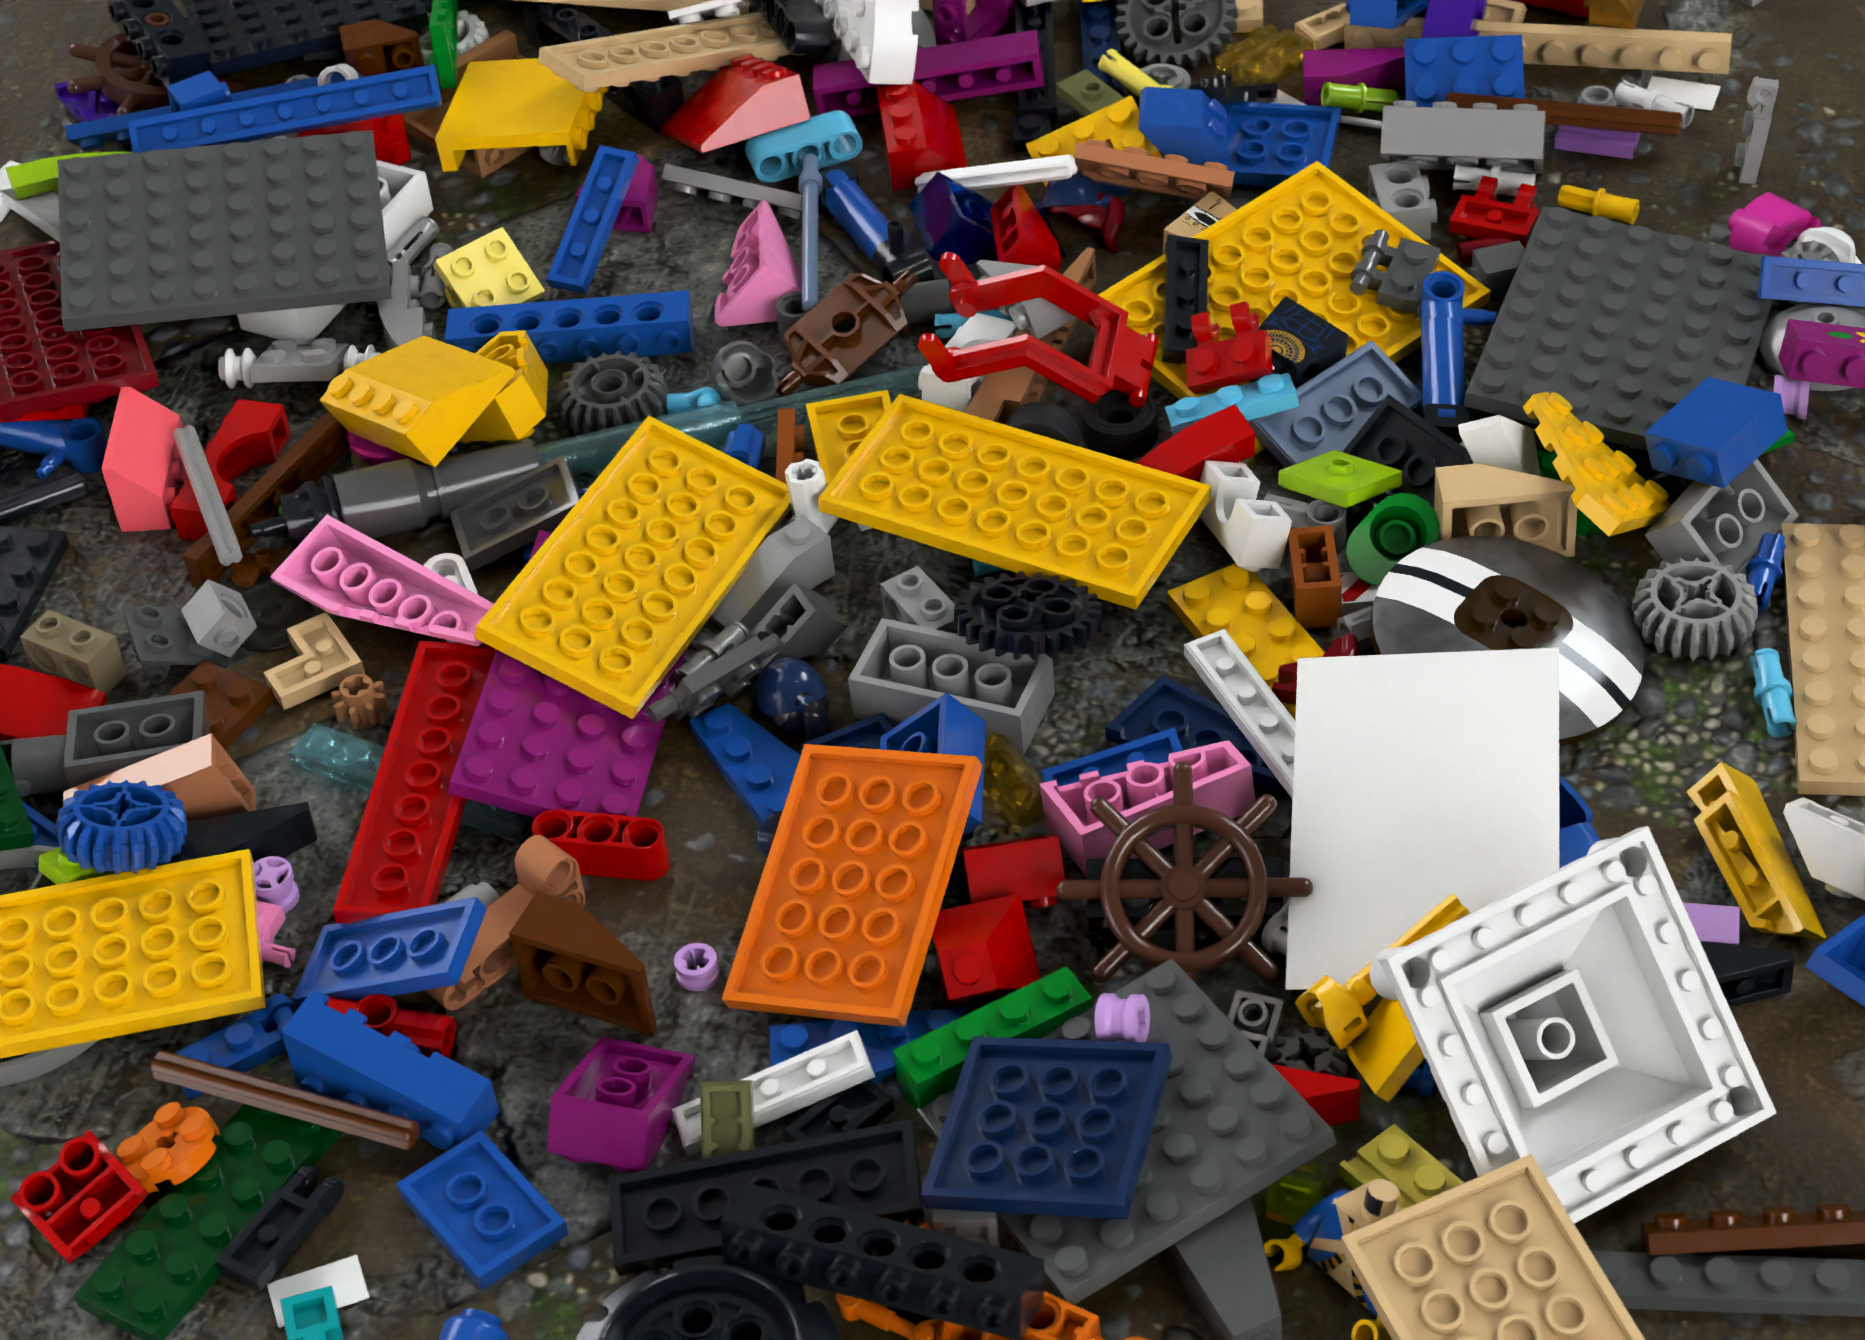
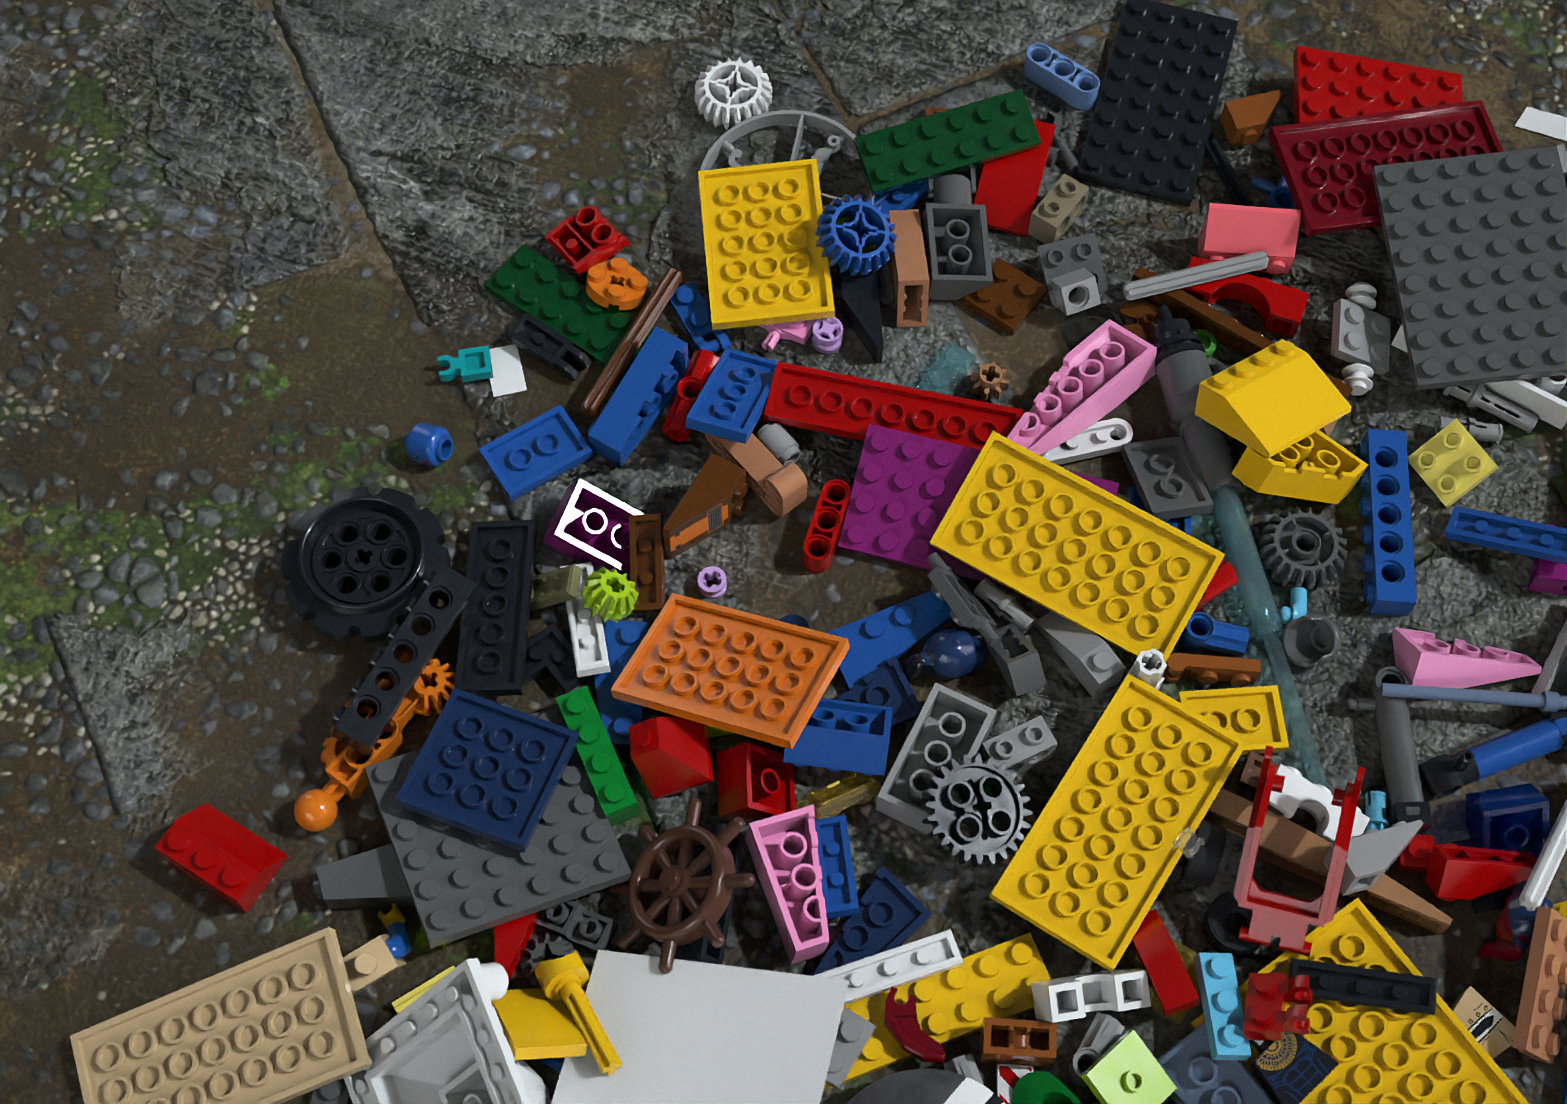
camera: 90 degrees right, 20 degrees up
tan plate [263,612,365,710] -> none
light grey slope [377,260,436,350] -> none
reddish brown plate [776,268,919,399] -> none
lavender wheel [1094,993,1150,1042] -> none
none -> lime gear [580,566,639,623]
none -> reddish brown plate [629,513,665,613]
none -> clear piece [1173,828,1204,858]

